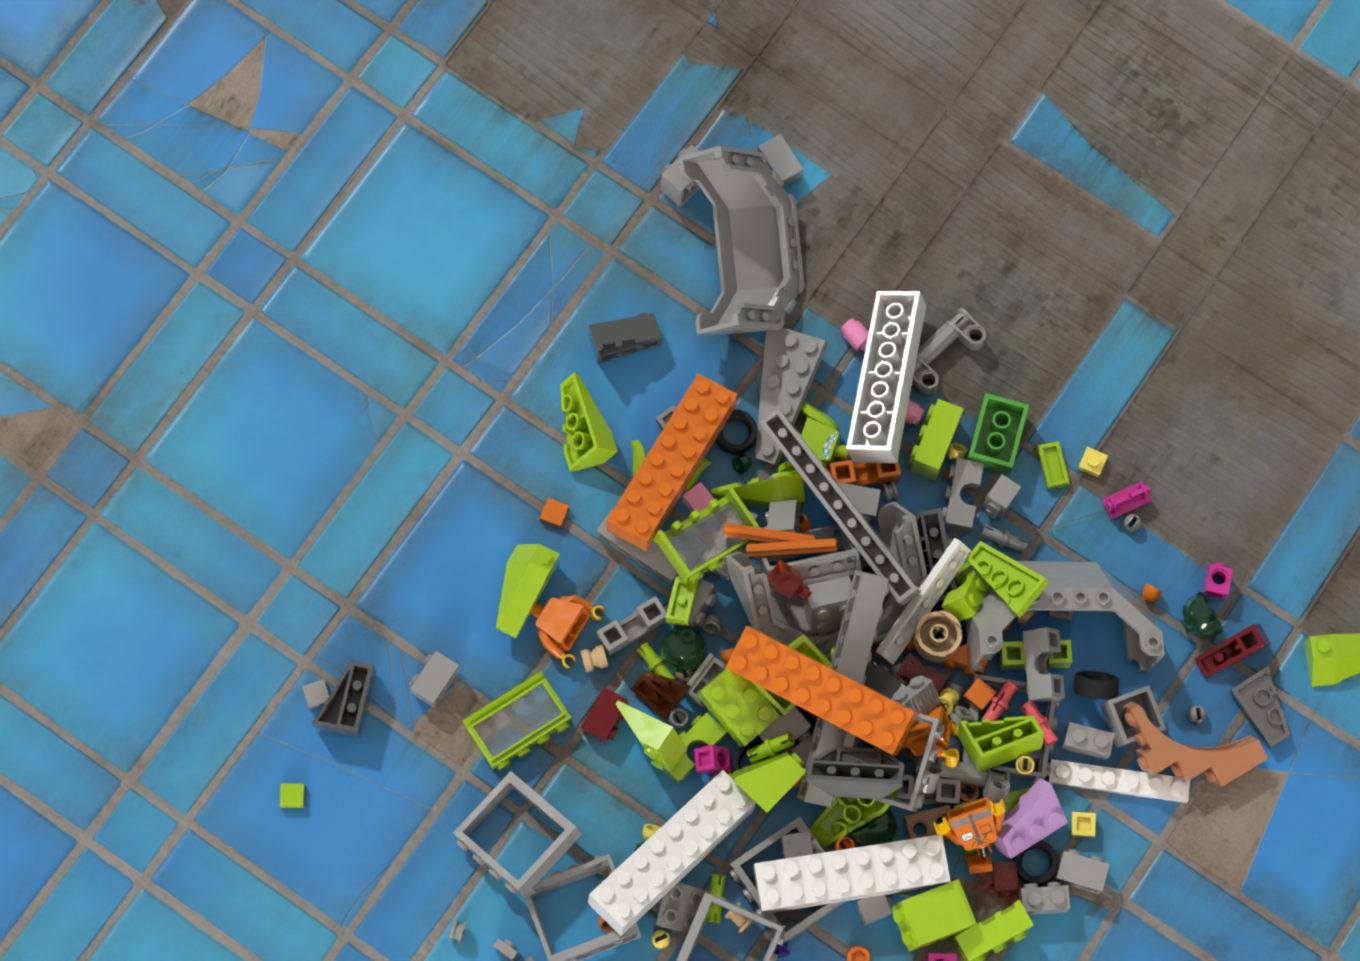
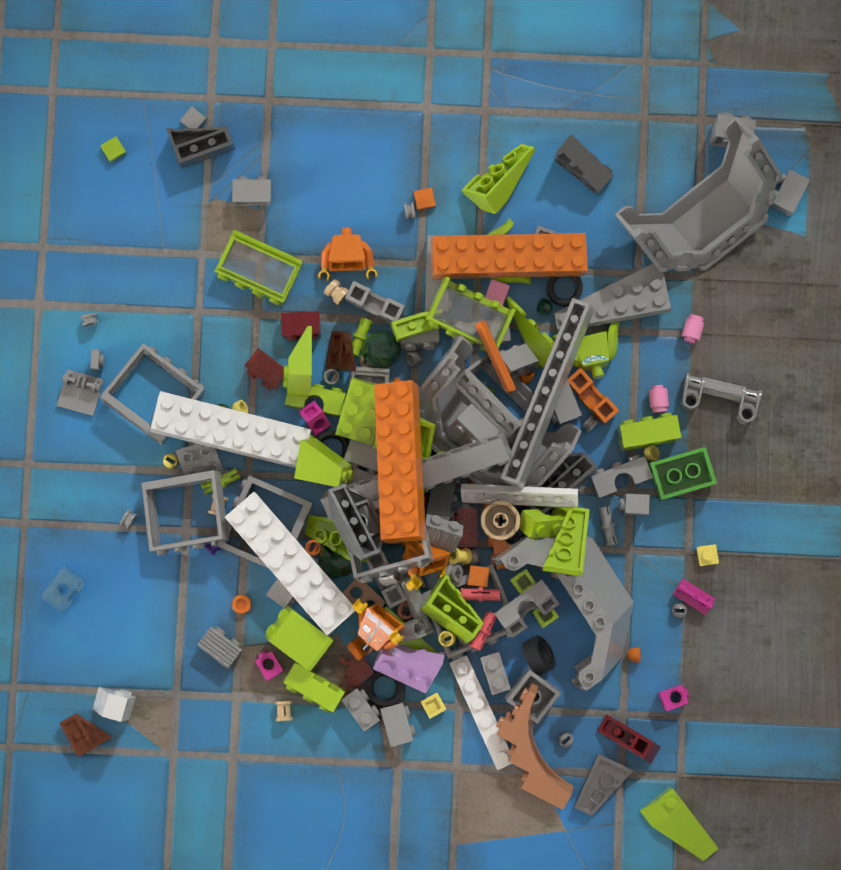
camera: 60 degrees right, 10 degrees up
light grey window [453,771,582,898] -> none
lime wedge [496,544,560,638] -> none
orange axle [746,538,838,558] -> none
lime pin [747,732,795,763] -> none
clear red brick [767,560,812,600] -> none
flat silver brick [781,831,817,859] -> none
white brick [846,291,926,463] -> none
lime tile [1036,441,1070,490] -> none
clear green cylinder [1181,591,1224,639] -> none
none -> clear red brick [244,348,284,391]
none -> light grey bush [404,202,416,220]

